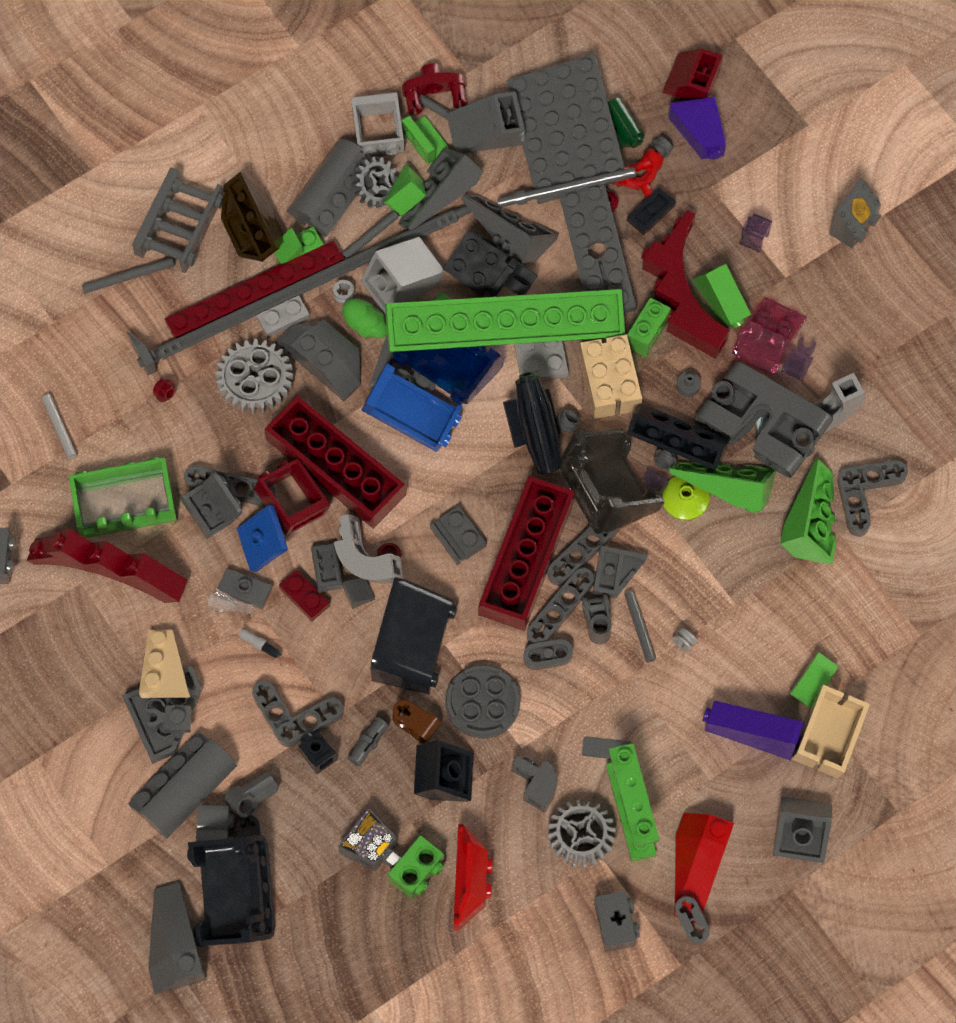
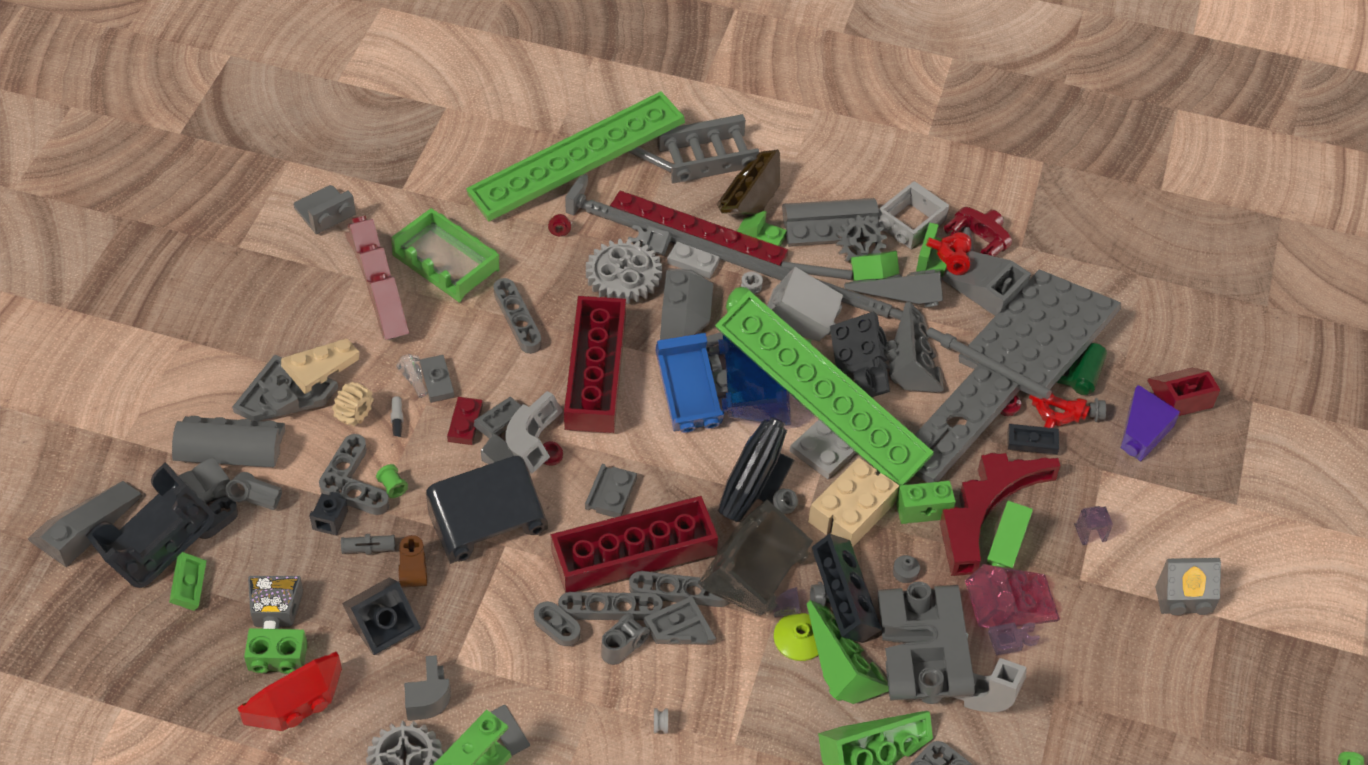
camera: 50 degrees right, 15 degrees down
light grey bar [42,394,77,459] -> none
dark grey bracket [180,472,242,539] -> none
blue plate [237,505,288,572] -> none
dark red window [254,458,330,536] -> none
dark grey tile [445,665,521,739] -> none
dark grey piece [624,591,656,663] -> none
none -> bright green plate [169,552,207,611]
none -> tan gear [332,382,374,426]
none -> bright green bush [376,464,408,498]
none -> bright green plate [466,91,685,222]
none -> dark grey plate [628,225,672,256]
none -> red piece [926,232,972,275]

